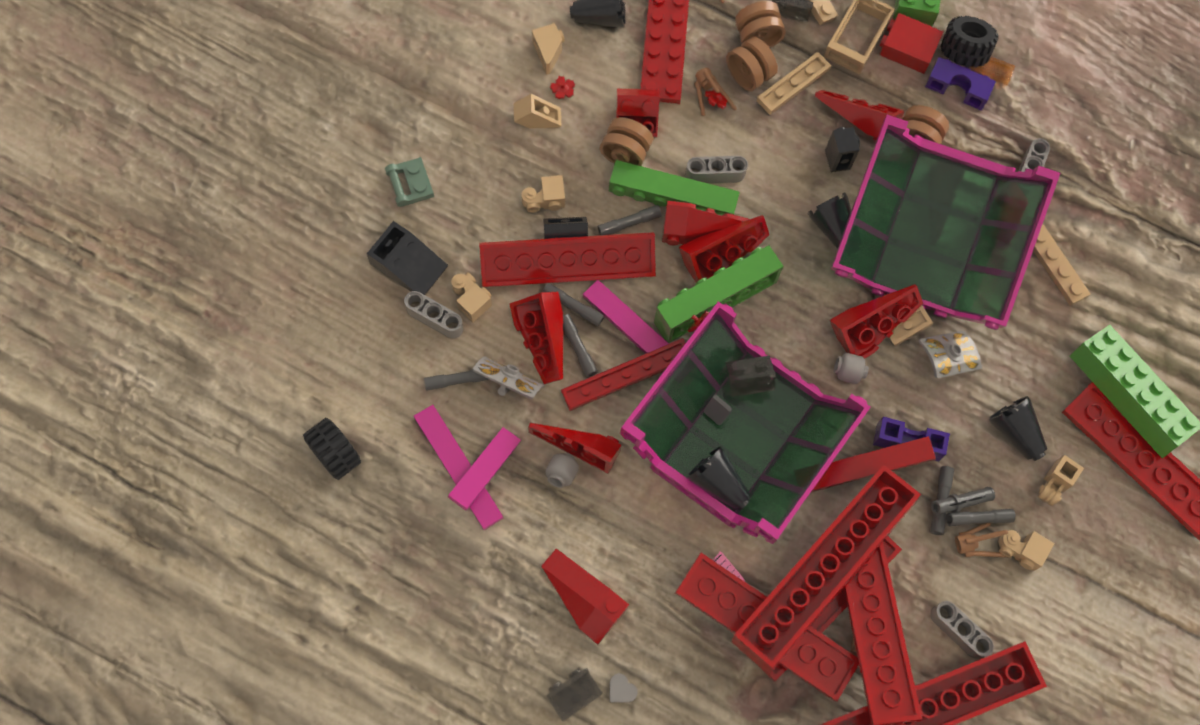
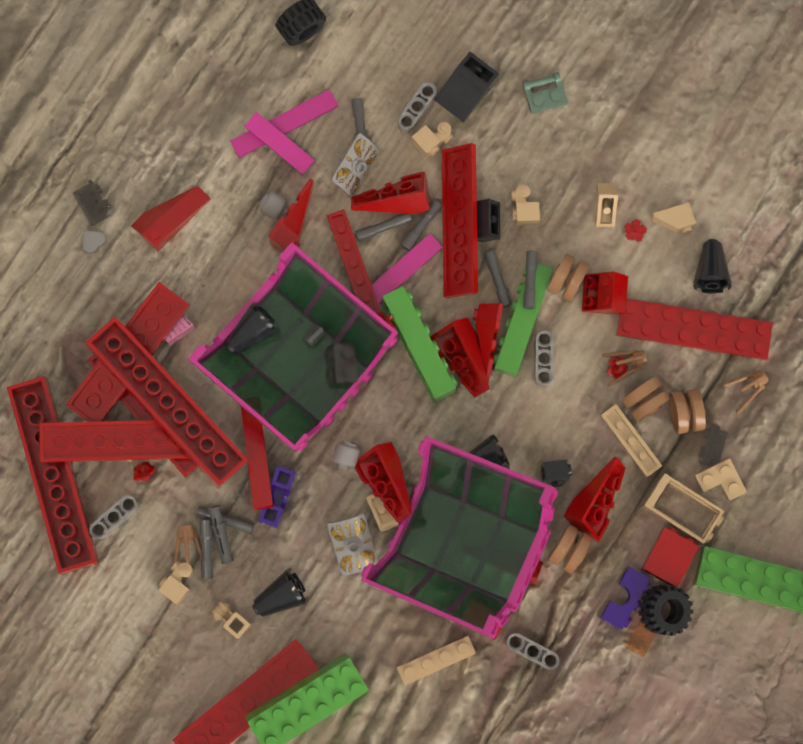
camera: 95 degrees right, 10 degrees up
none -> red plant [133,461,156,482]
none -> dark grey piece [523,251,538,309]

